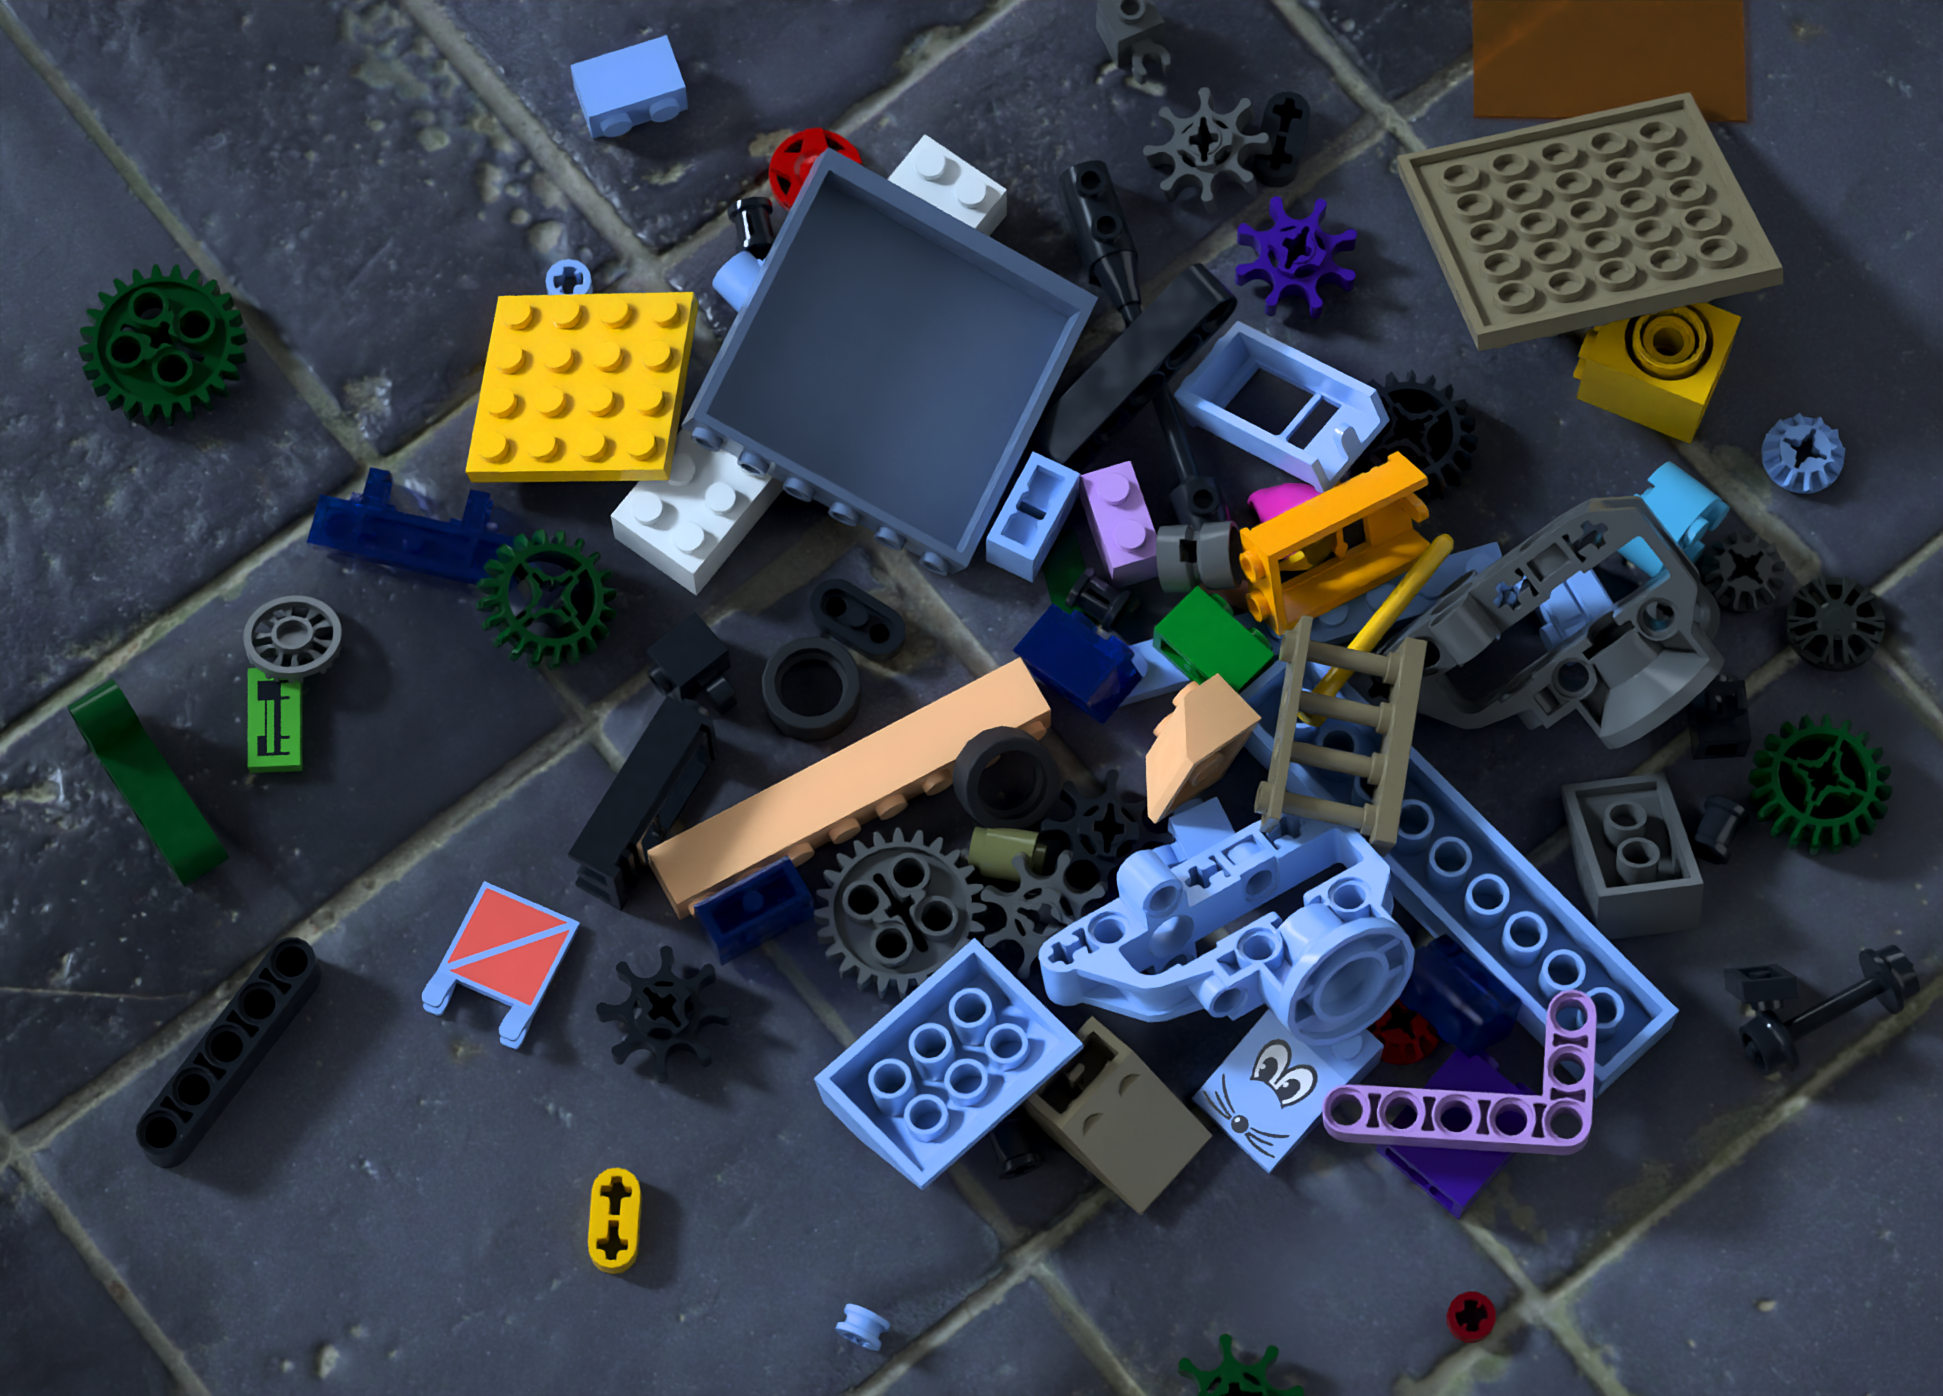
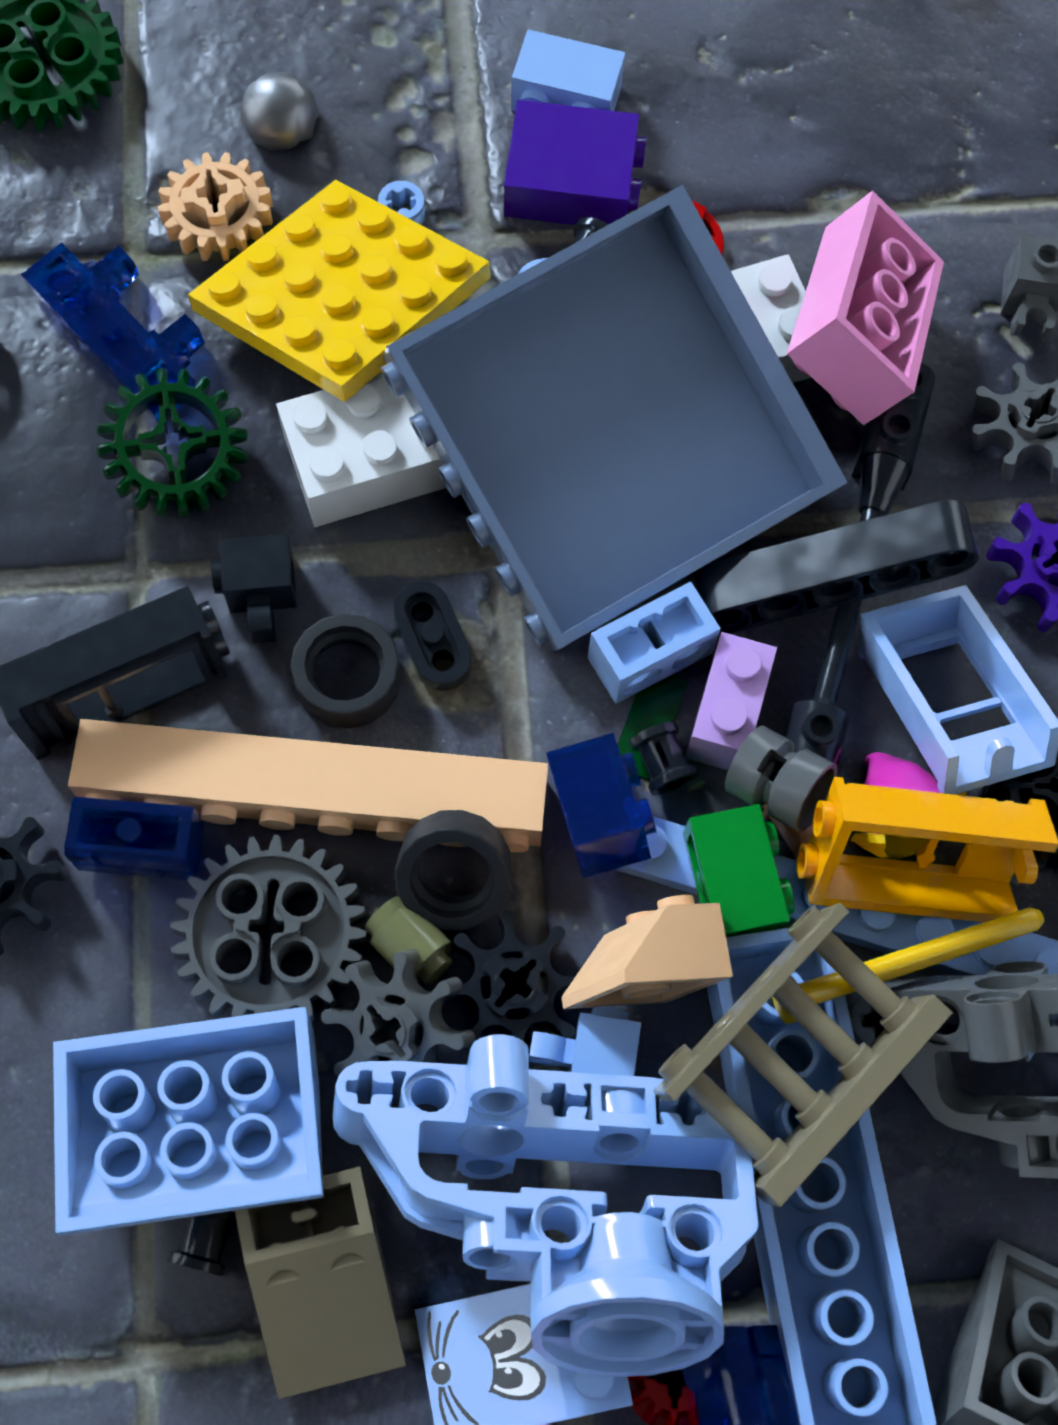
camera: 30 degrees right, 0 degrees up
none -> light nougat gear [157,152,273,261]
none -> flat silver hair [241,72,320,150]
none -> dark purple brick [504,100,647,225]
none -> bright pink brick [787,191,944,425]

